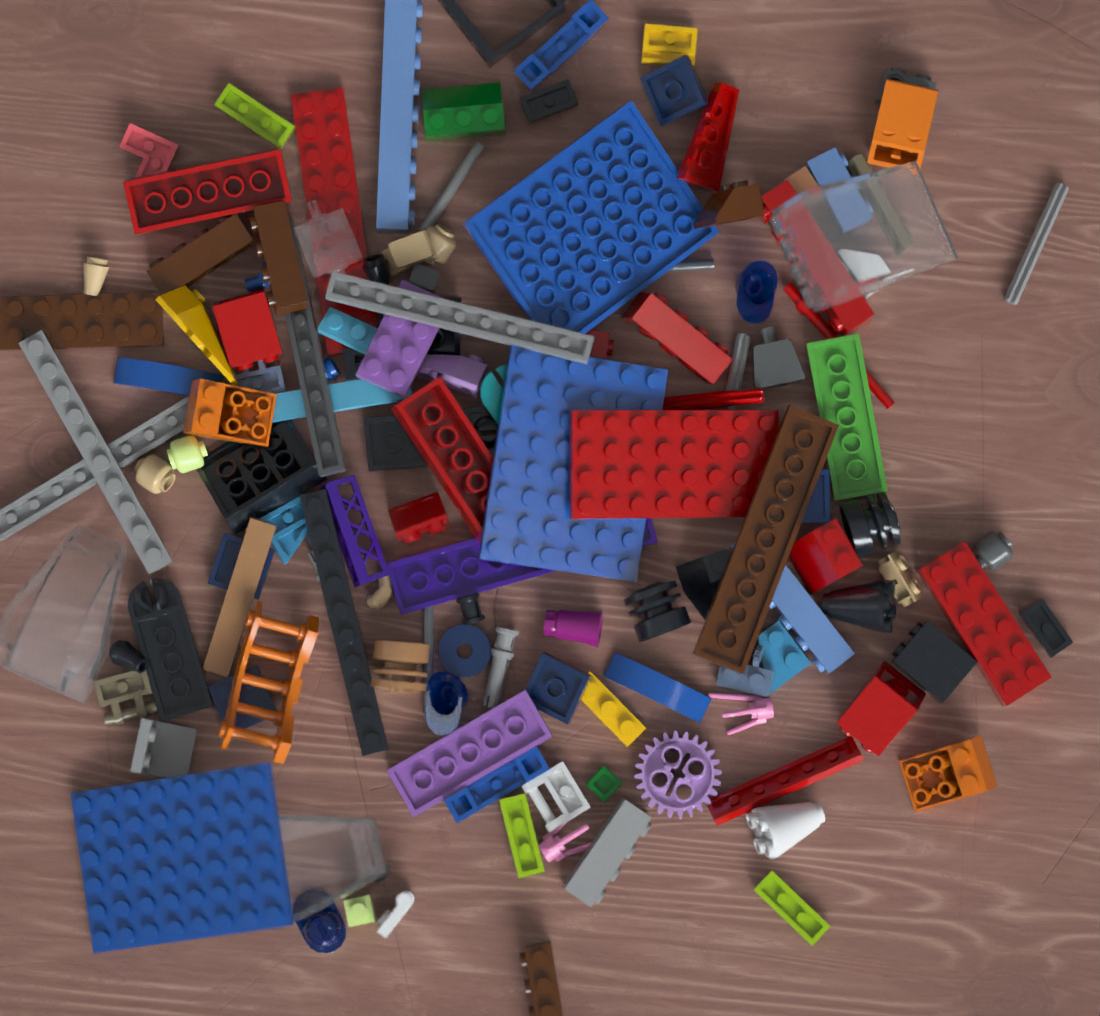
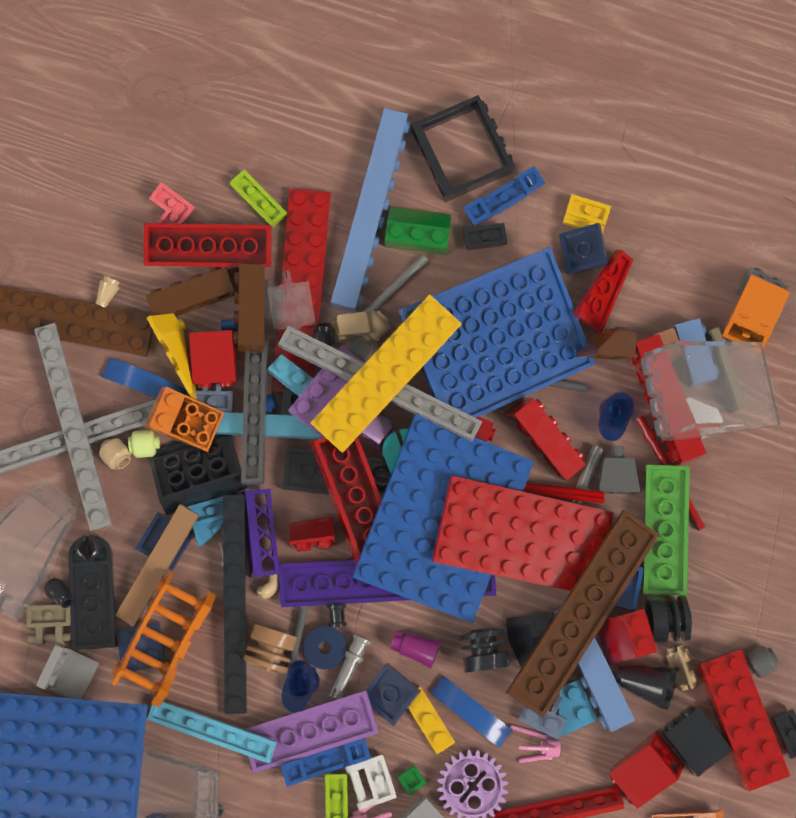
camera: 10 degrees right, 5 degrees down
none -> medium azure plate [147,701,277,763]
none -> yellow plate [311,294,462,453]

